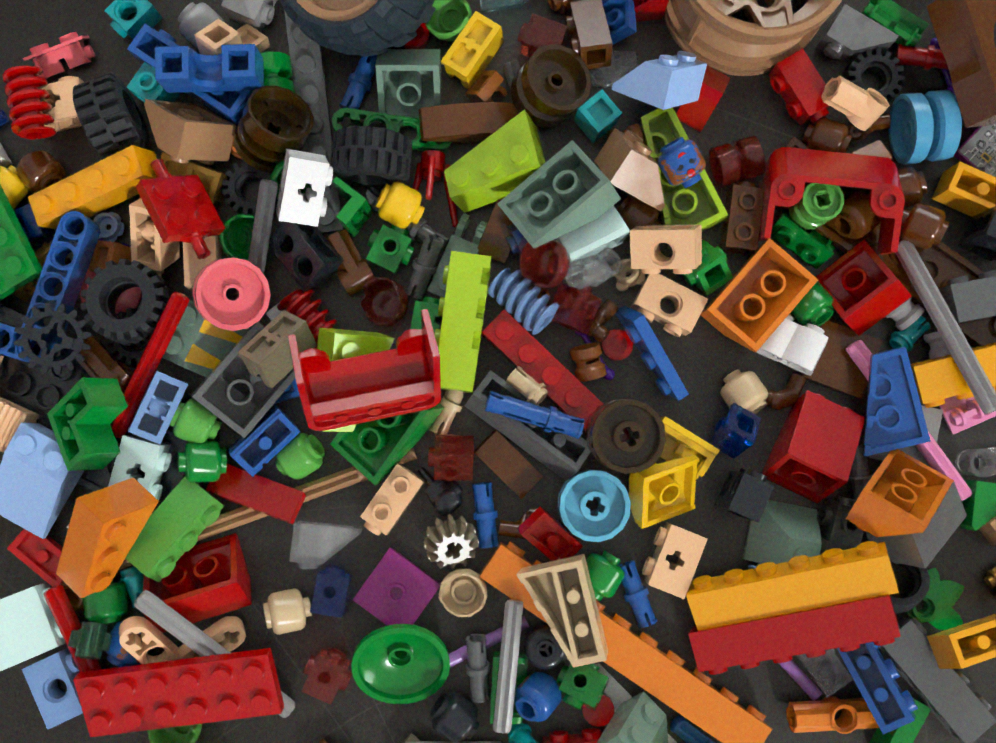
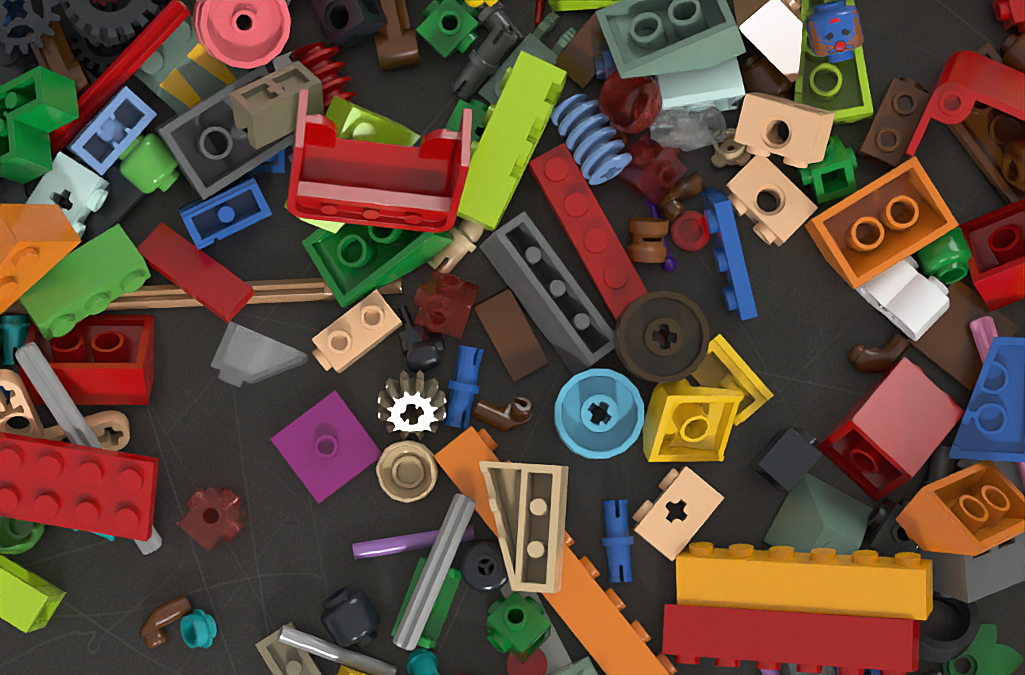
camera: 20 degrees right, 0 degrees up
green head [178,440,227,483] -> none
tan head [263,588,312,635] -> none
bright green head [276,433,325,480] -> none
clear blue brick [310,566,353,618] -> none
green dish [351,624,450,704] -> none
clear red hair [360,277,409,326] -> none
dark grey pin [465,633,491,703] -> none
blue pin [485,391,585,439] -> none
tan pin [506,366,548,405] -> none
blue head [514,672,562,722] -> none
red plate [517,506,583,561] -> none
green head [586,550,625,601] -> none
clear red wheel [709,135,766,187] -> none
clear blue brick [712,403,761,459] -> none
tan head [720,369,768,418] -> none
green hinge [771,210,835,269] -> none
bright green wheel [789,183,844,230] -> none

